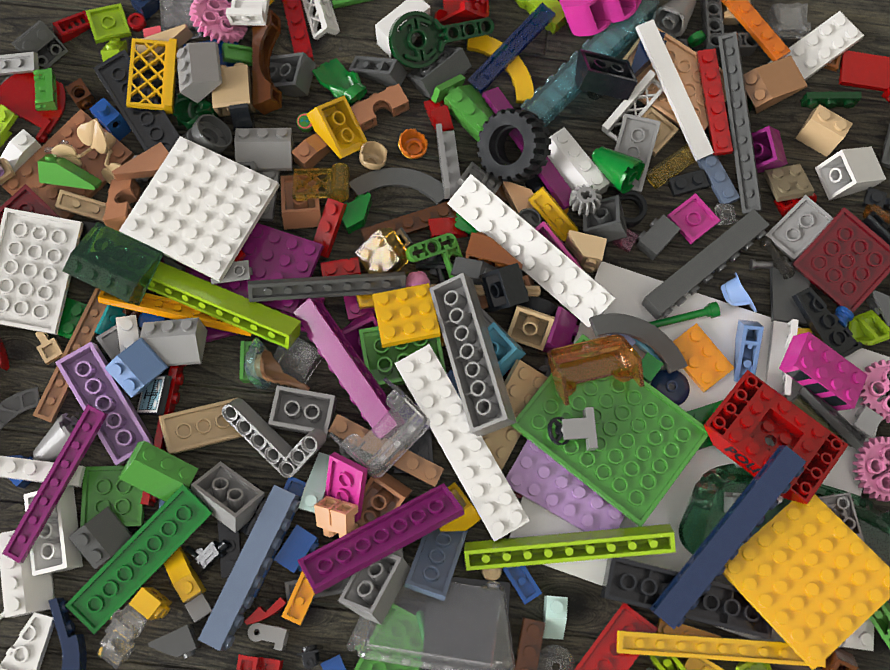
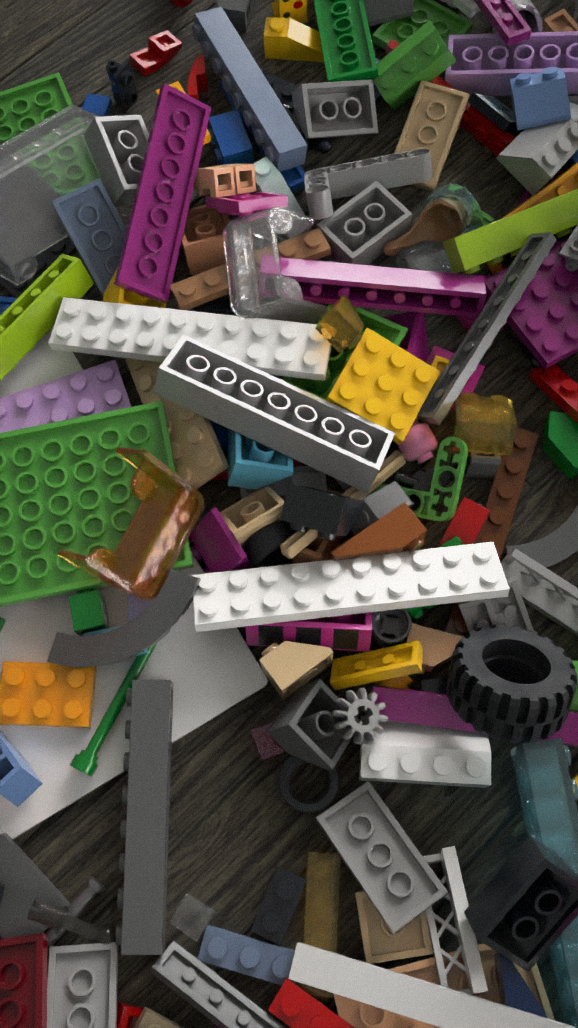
camera: 135 degrees right, 5 degrees down
black piece [184,539,230,575] -> none
light grey tile [184,593,213,623] -> none
light grey leg [248,622,290,651] -> none
red brick [320,257,361,276] -> none
light grey piece [548,407,598,451] -> none
green cone [591,146,645,194] -> none
dark grey brick [636,214,681,261] -> none
dark blue dish [651,369,690,406] -> none
dark pink plate [667,193,721,245] -> none
light blue piece [721,272,757,313] -> none
none -> clear yellow slope [315,294,364,353]

